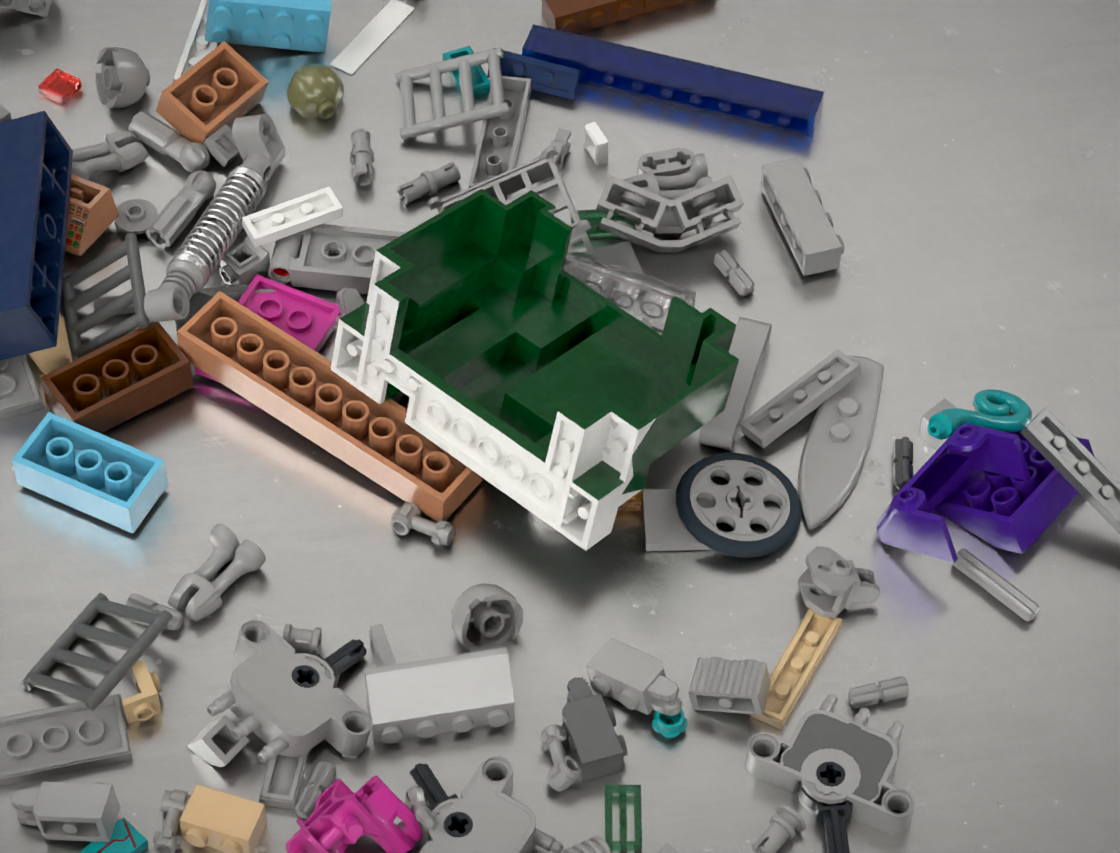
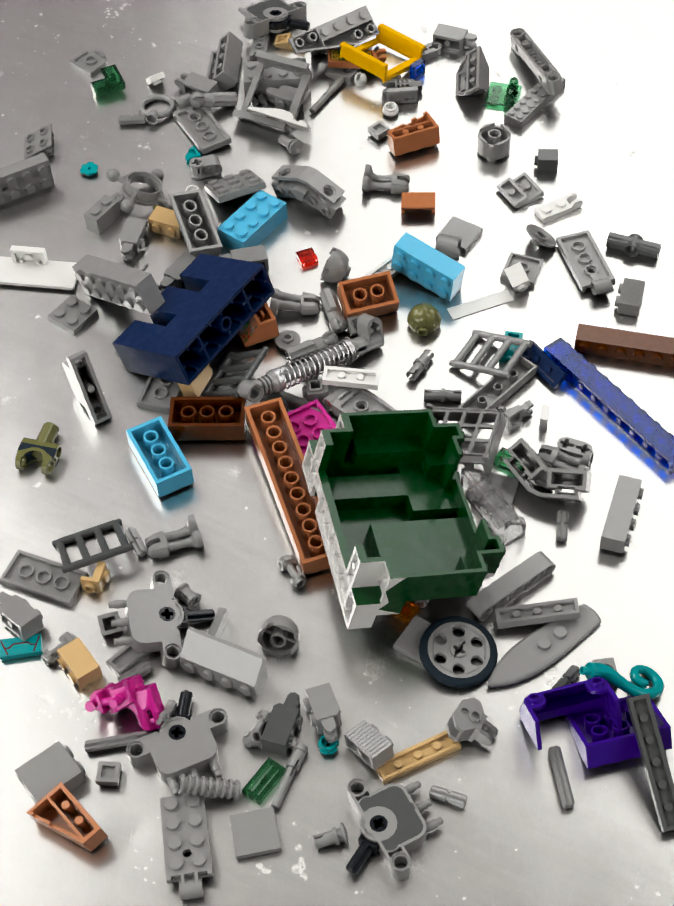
camera: 40 degrees right, 0 degrees up
none -> light grey pin [271,743,309,809]

